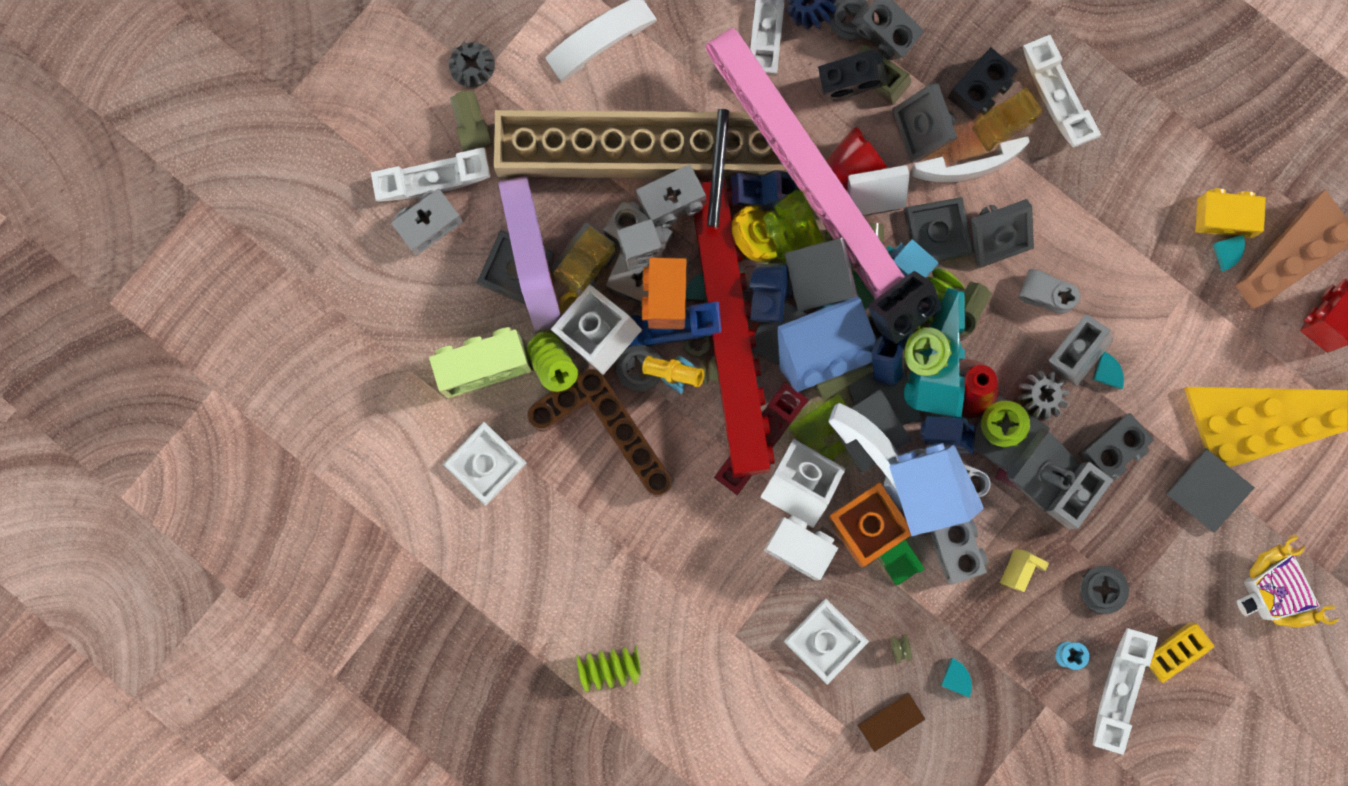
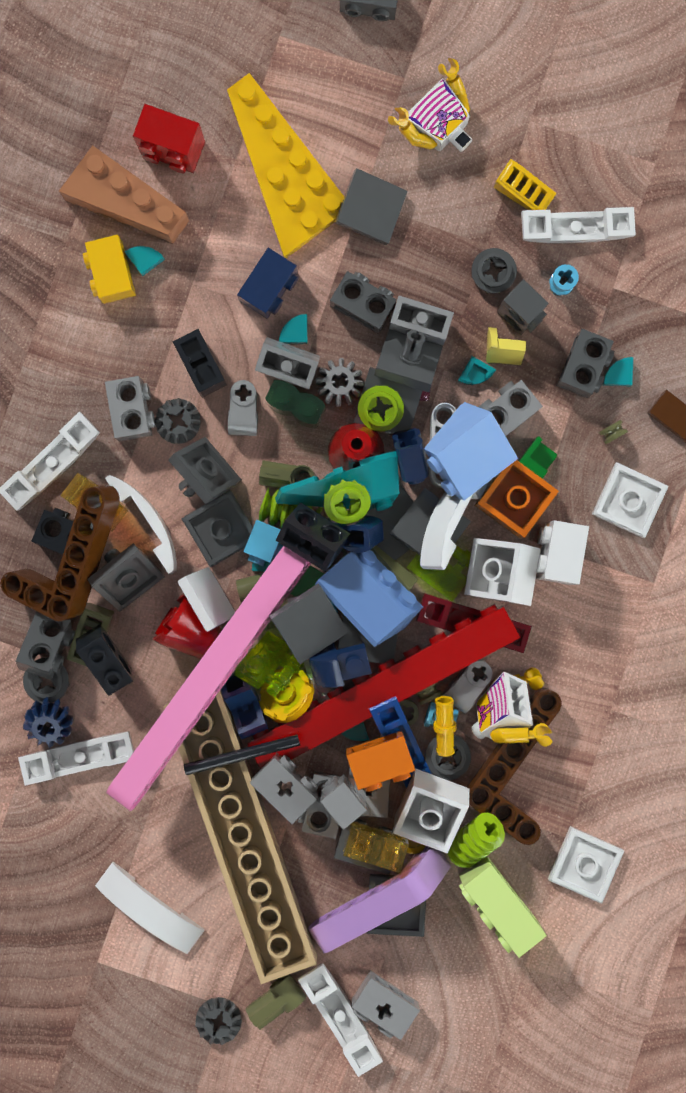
camera: 110 degrees left, 5 degrees up
none -> reddish brown beam [0,485,120,621]
none -> light grey brick [105,376,156,442]
none -> dark grey gear [155,398,201,444]
none -> black brick [172,329,227,398]
none -> dark blue brick [237,247,299,319]
none -> clear green brick [265,380,326,428]
none -> light grey piece [442,659,492,714]
none -> teal tile [457,356,496,385]
none -> torso [472,667,553,747]
none -> dark grey brick [497,279,549,335]
none -> dark grey brick [556,329,615,398]

